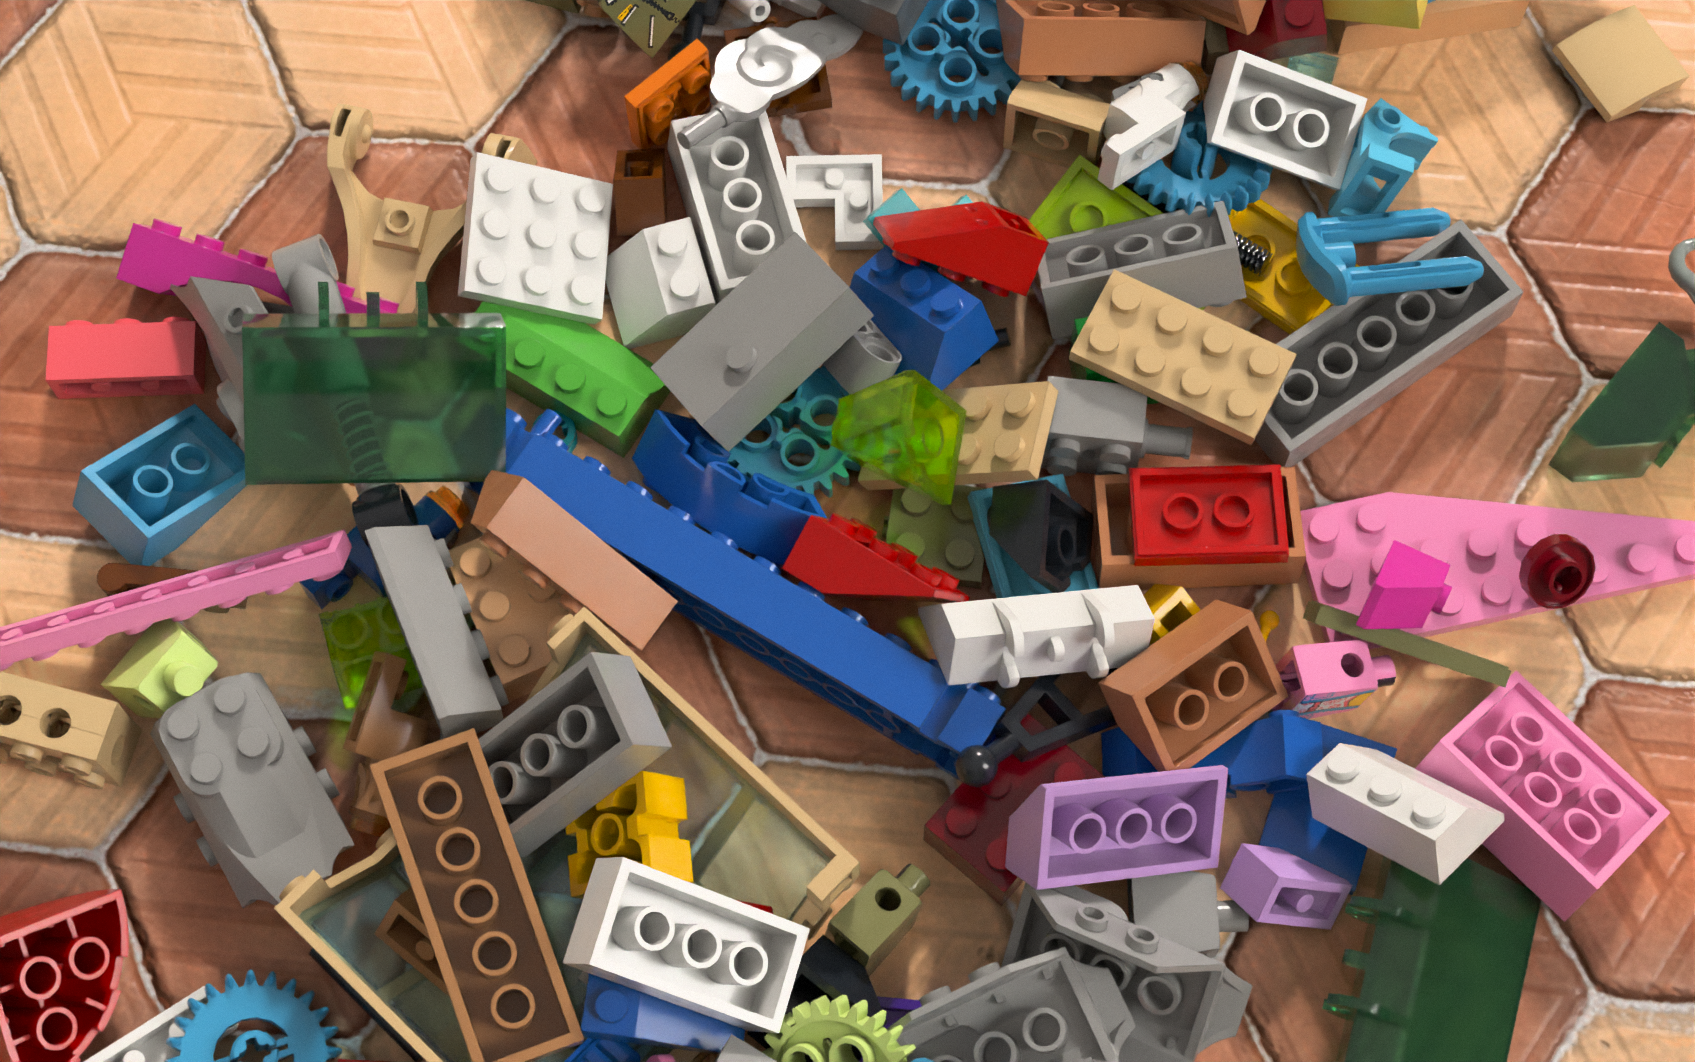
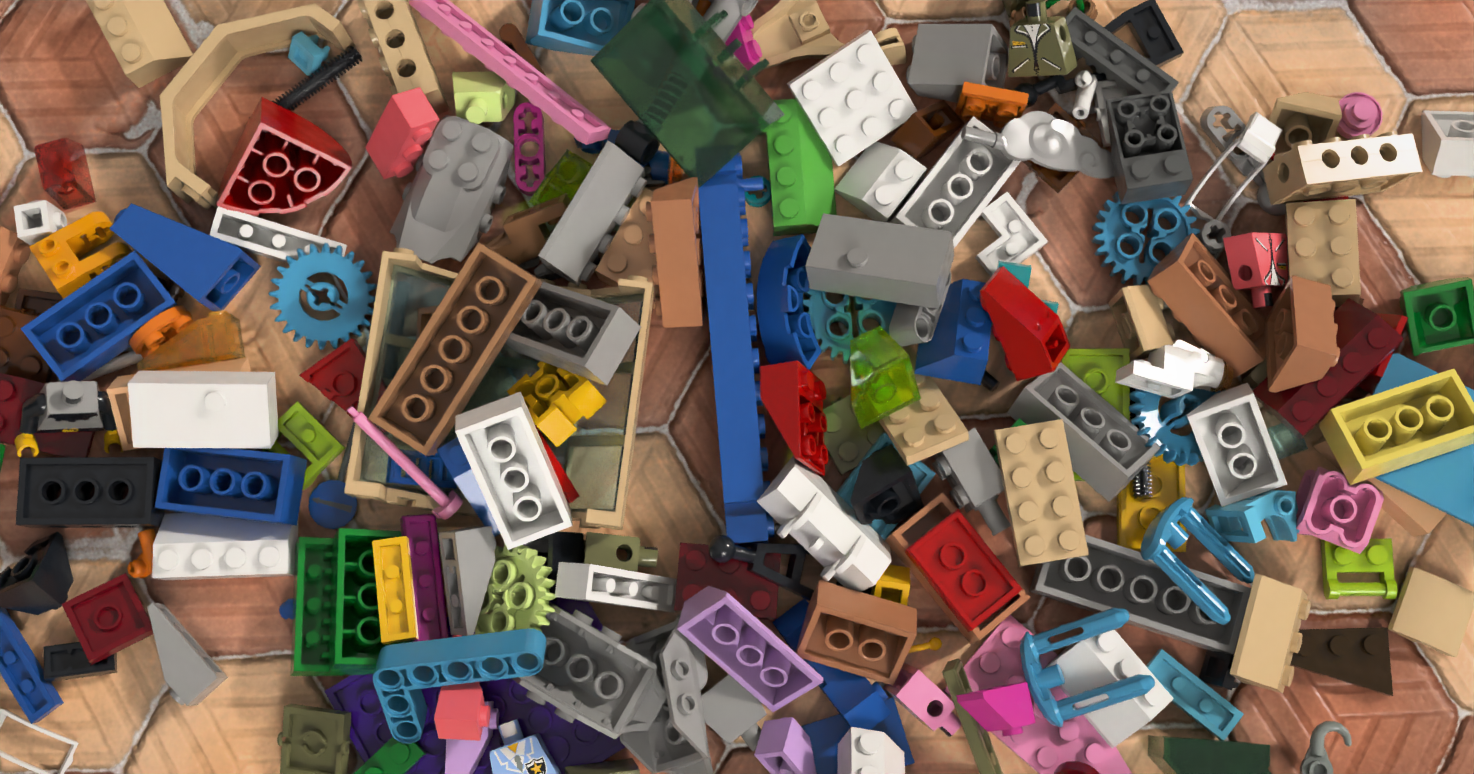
camera: 55 degrees right, 10 degrees up
none -> coral brick [365,87,440,179]
none -> dark pink beam [513,102,546,196]
none -> white slope [555,562,677,613]
none -> light grey slope [906,24,1009,103]
none -> dark azure piece [1020,608,1155,727]
none -> white slope [1045,630,1174,748]
none -> medium azure plate [1146,649,1244,741]
none -> black tile [1199,650,1239,690]
none -> tan slope [1229,574,1311,693]
none -> dark brown wing [1290,628,1393,696]
none -> bright pink piece [1296,466,1384,554]
none -> lime plate [1320,538,1398,599]

